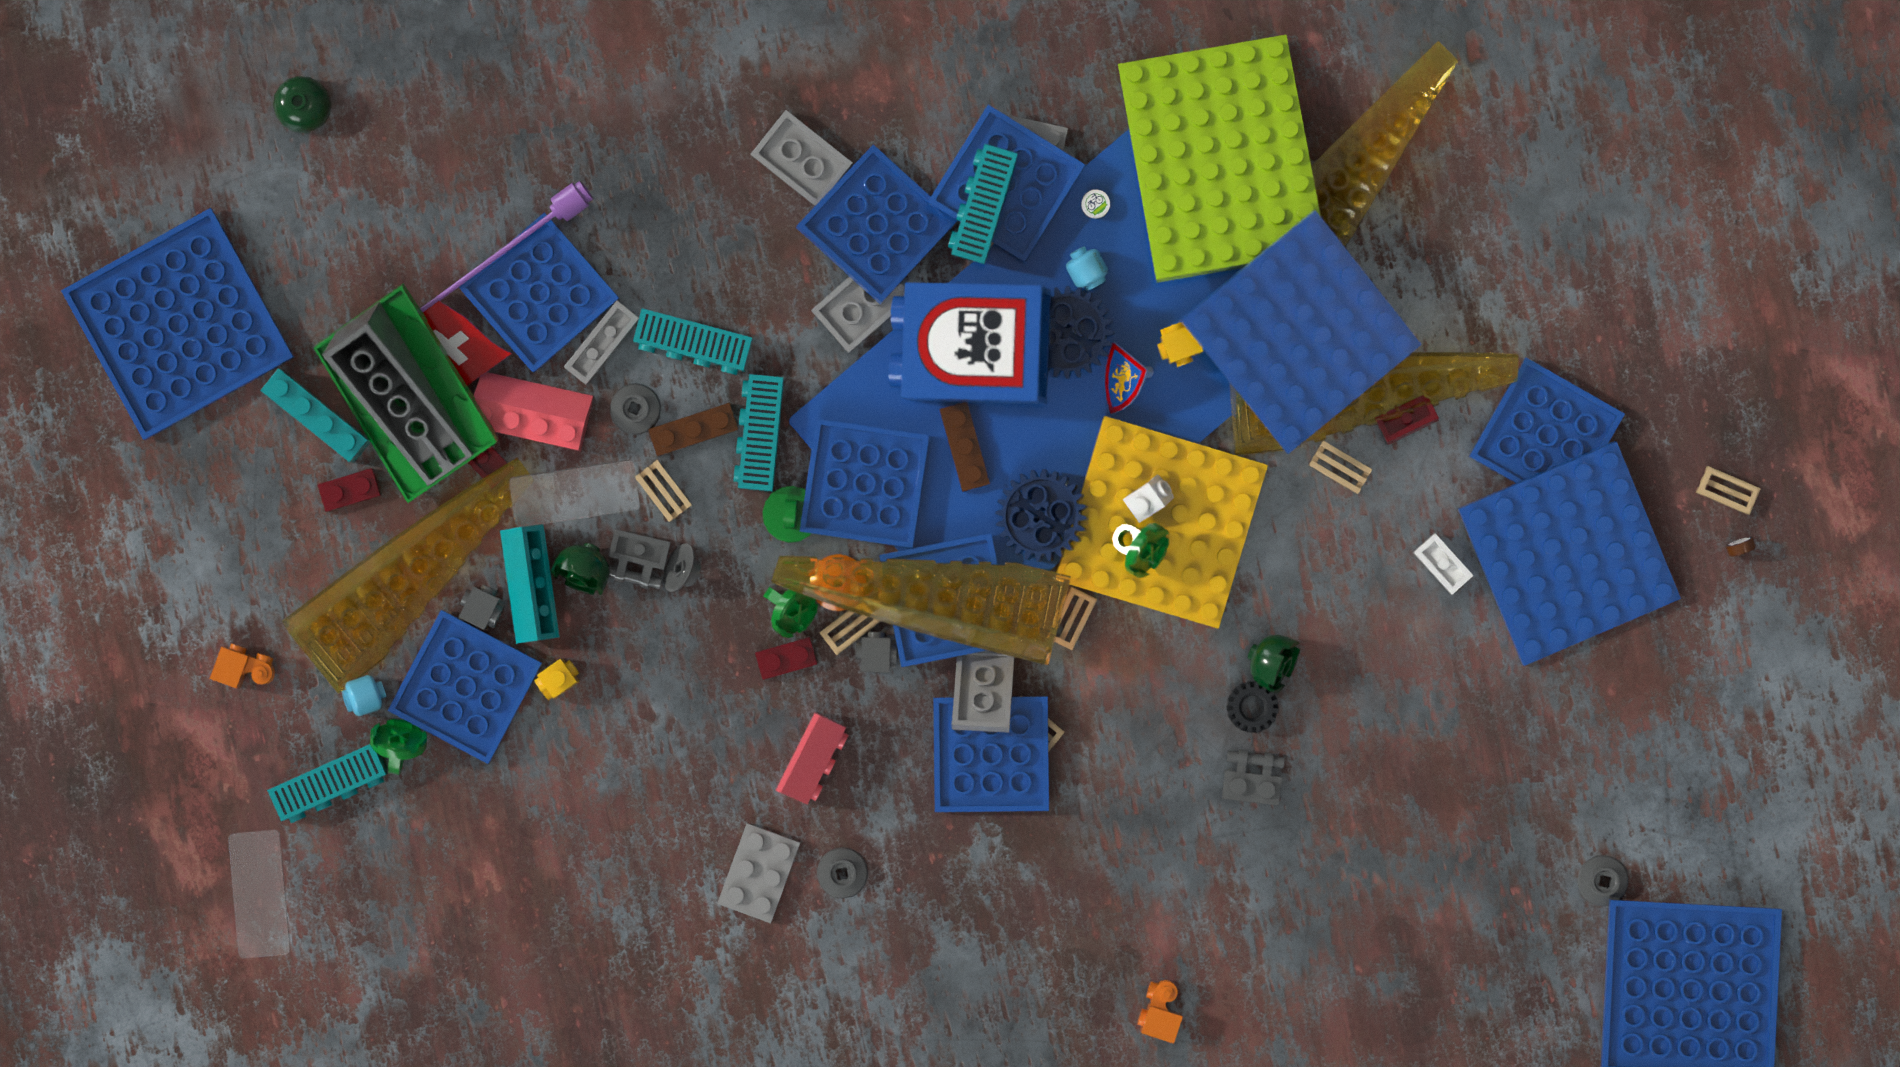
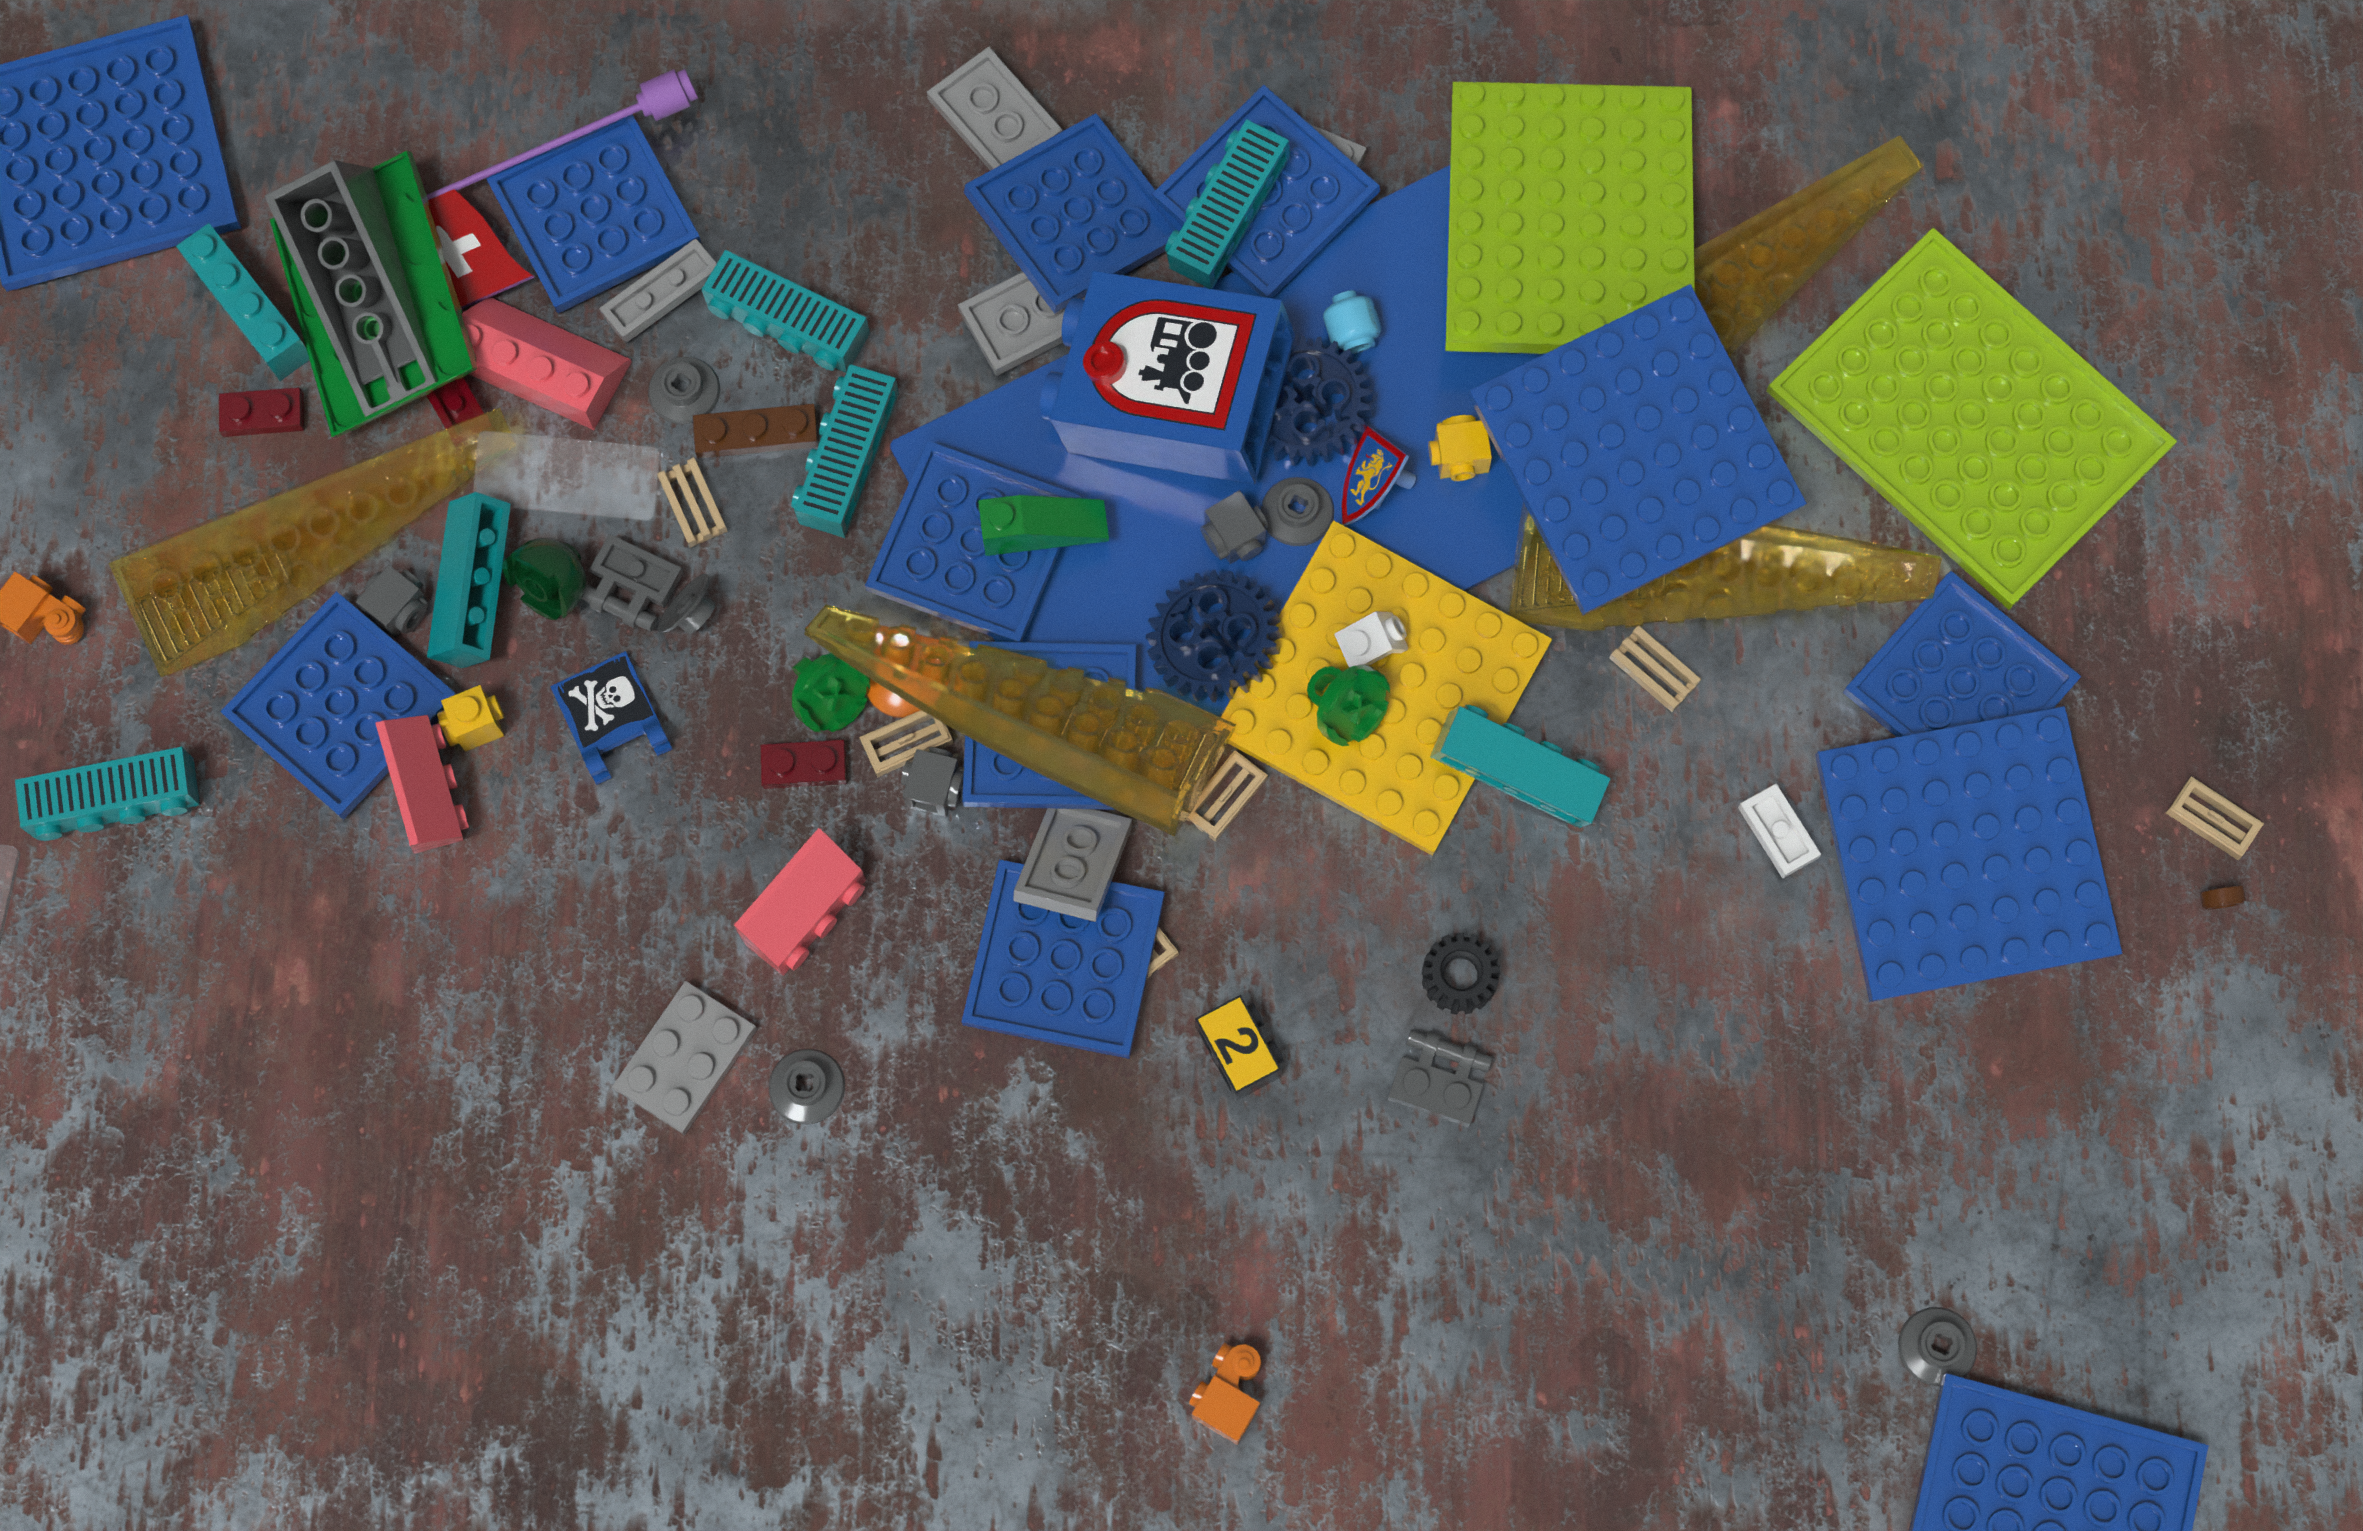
camera: 15 degrees right, 15 degrees down
medium azure head [342,675,386,716] -> none
green tile [370,719,427,775] -> none
green tile [762,486,811,543] -> none
reddish brown plate [939,402,990,492] -> none
tile [1081,190,1110,219] -> none
dark green cylinder [1248,635,1300,693] -> none
dark red plate [1375,393,1439,445] -> none
none -> coral slope [375,715,469,854]
none -> flag [550,651,672,785]
none -> green slope [978,495,1109,556]
none -> red tile [1083,341,1127,385]
none -> brick [1195,995,1284,1102]
none -> dark grey brick [1200,490,1268,564]
none -> dark grey piece [1261,477,1335,546]
none -> teal brick [1430,705,1611,828]
none -> lime plate [1766,227,2177,610]

